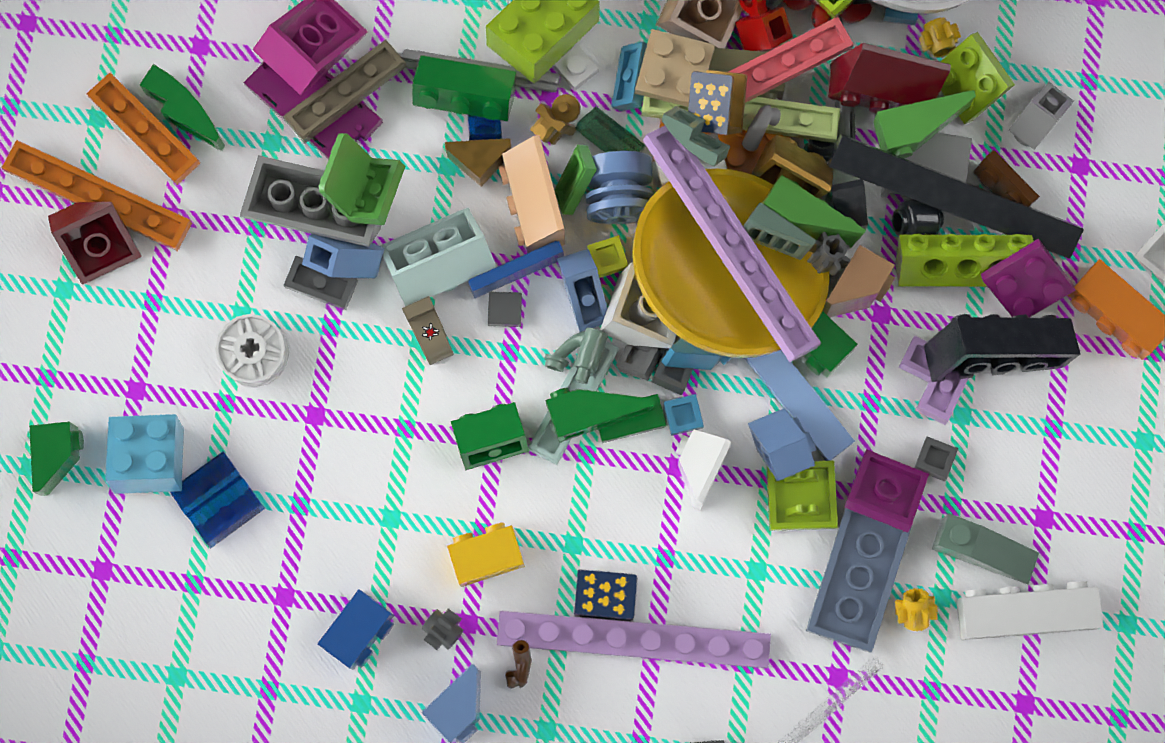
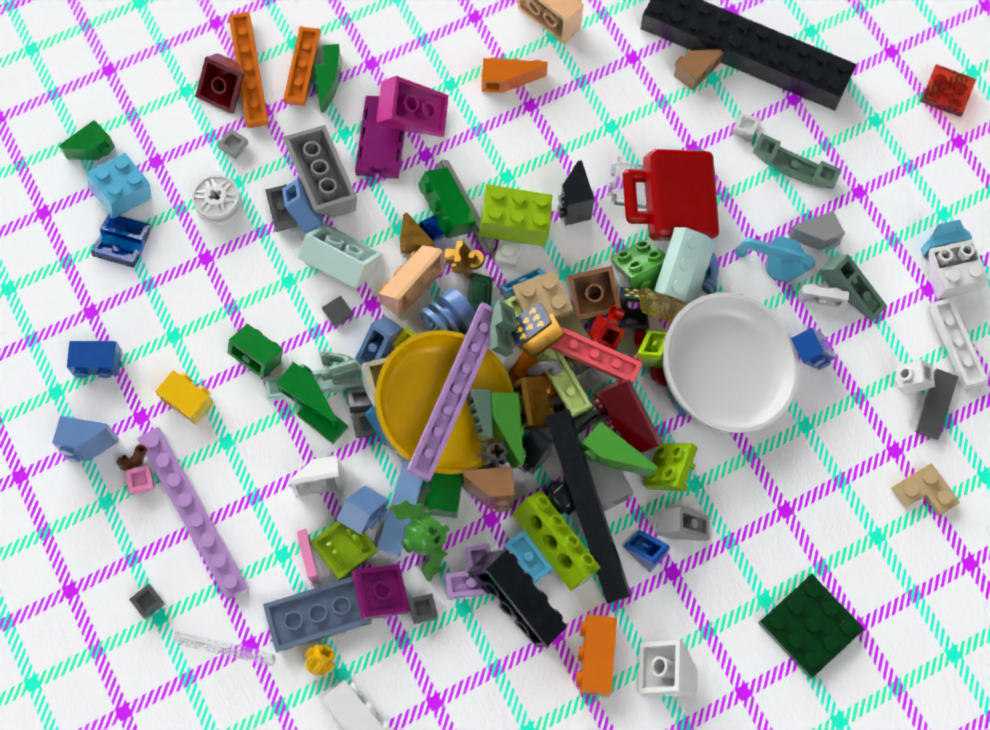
camera: 50 degrees right, 10 degrees down
dark tan tile [283,39,407,144] -> none
bright green bracket [319,133,406,225] -> none
dark tan leg [402,296,454,365] -> none
dark grey gear [421,608,464,650] -> none
blue tile [468,241,564,299] -> none
bright green tile [554,145,597,215] -> none
dark blue piece [574,569,638,622] -> none
dark azure plate [663,394,704,436] -> none
yellow gear [918,17,961,58] -> none
sand green slope [932,514,1039,585] -> none
reddish brown plate [973,150,1040,207] -> none
magenta plate [981,239,1076,318] -> none
none -> bright pink plate [125,465,155,495]
none -> light grey plate [217,128,249,159]
none -> bright pink tile [297,529,320,583]
none -> bright green helmet [390,500,449,582]
none -> medium azure plate [504,530,553,584]
none -> blue slope [623,530,670,573]

